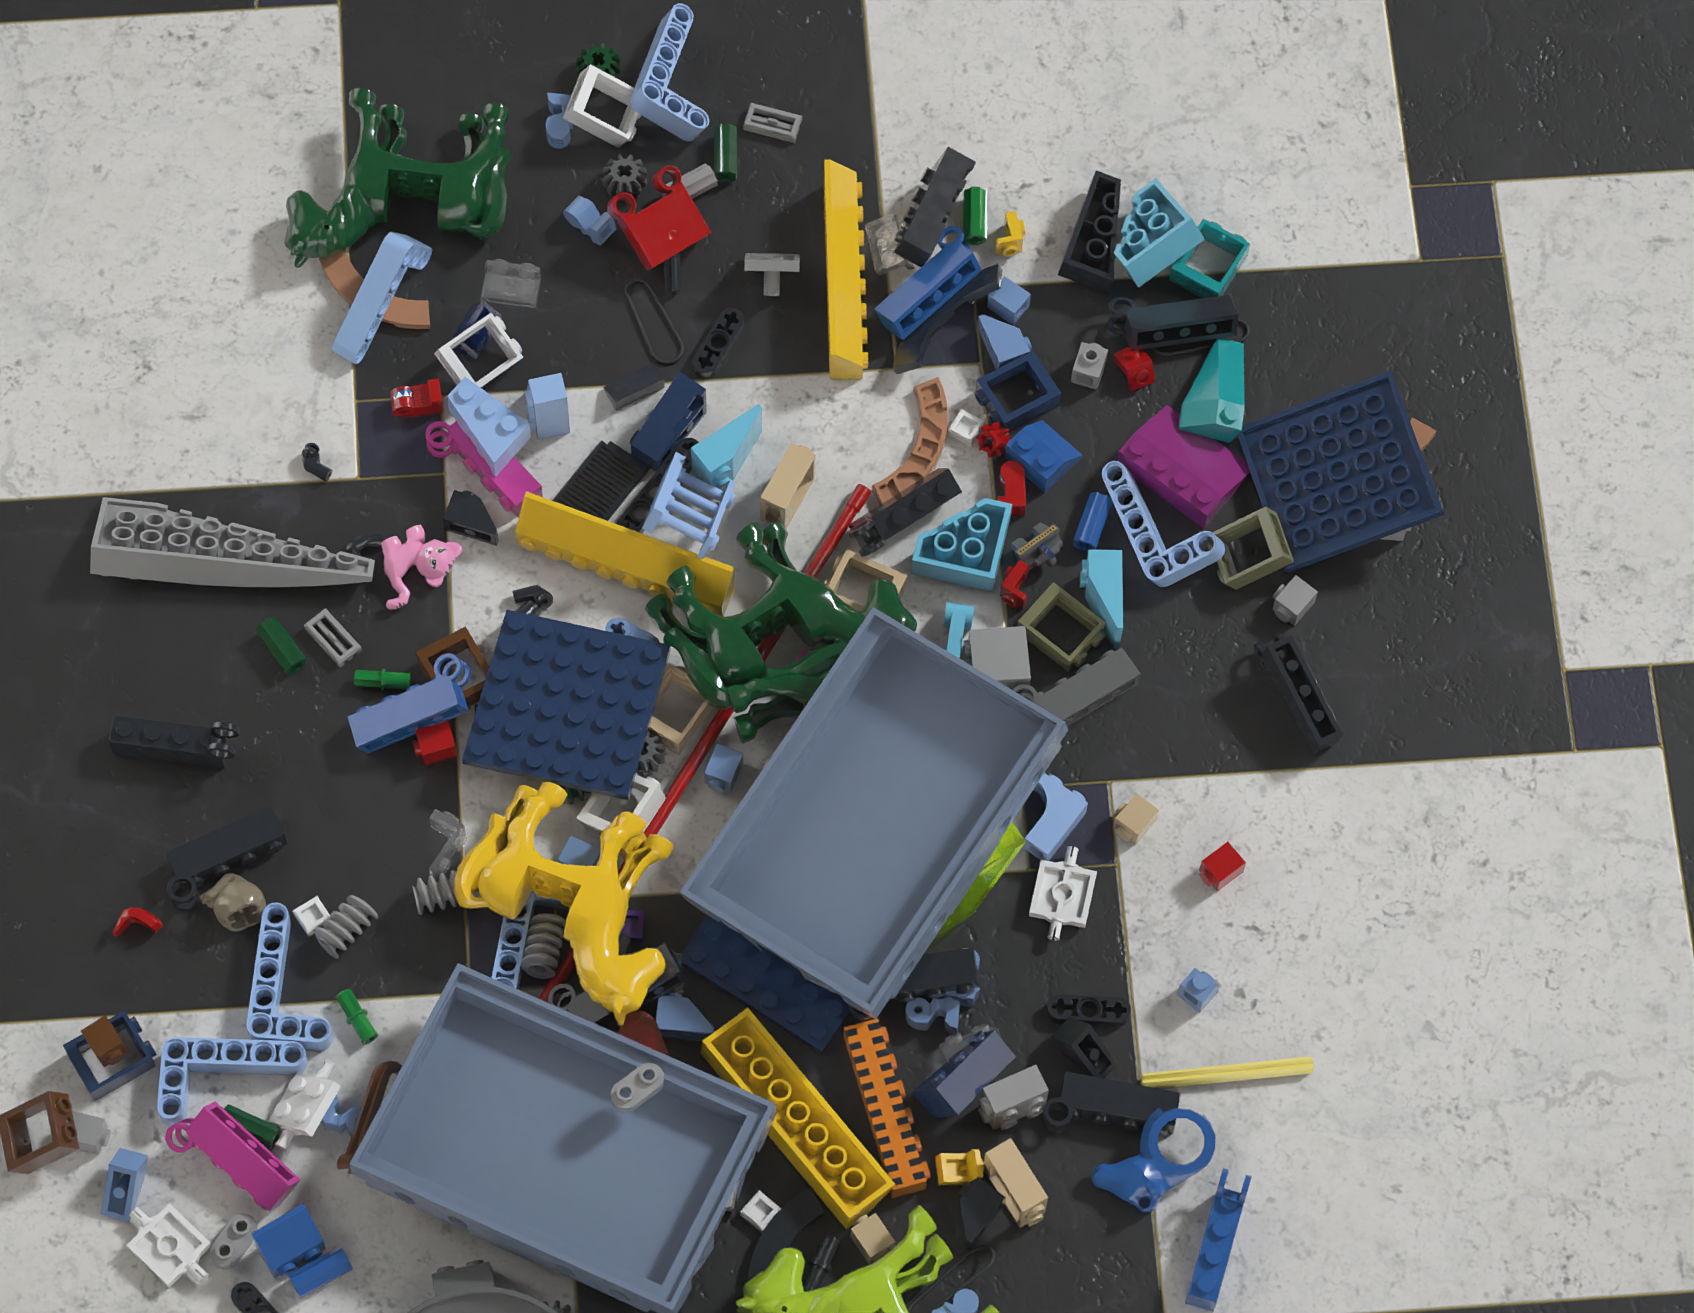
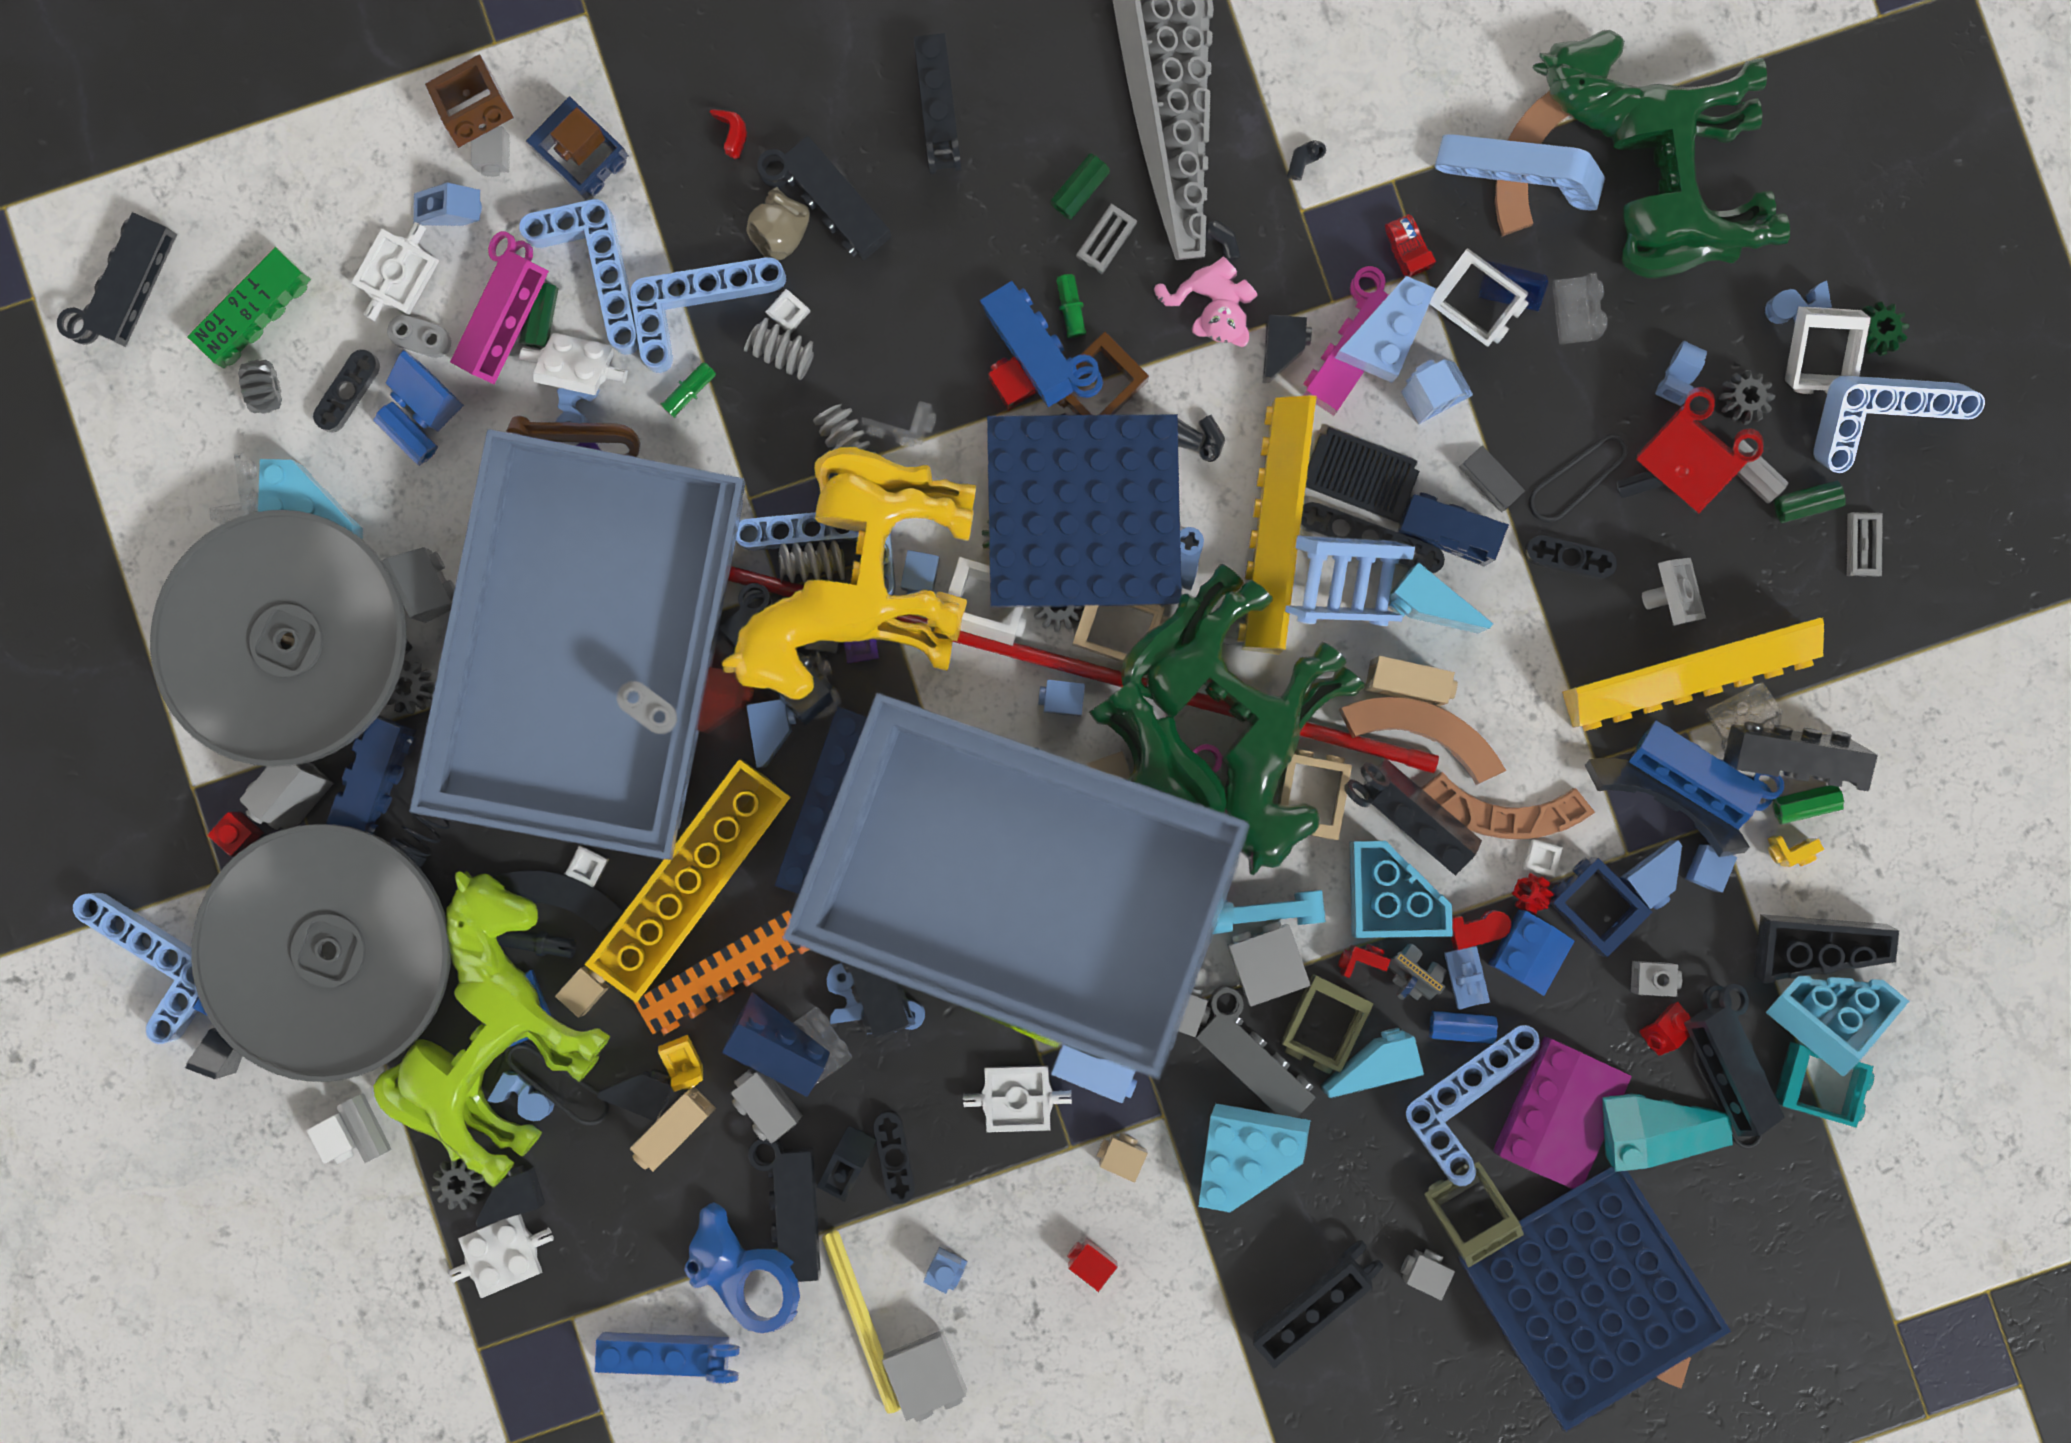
camera: 80 degrees right, 20 degrees up
none -> light grey brick [882,1330,967,1422]
none -> medium azure brick [1198,1104,1311,1212]
none -> nougat tile [1339,697,1506,785]
none -> medium blue hips [1444,946,1490,1009]

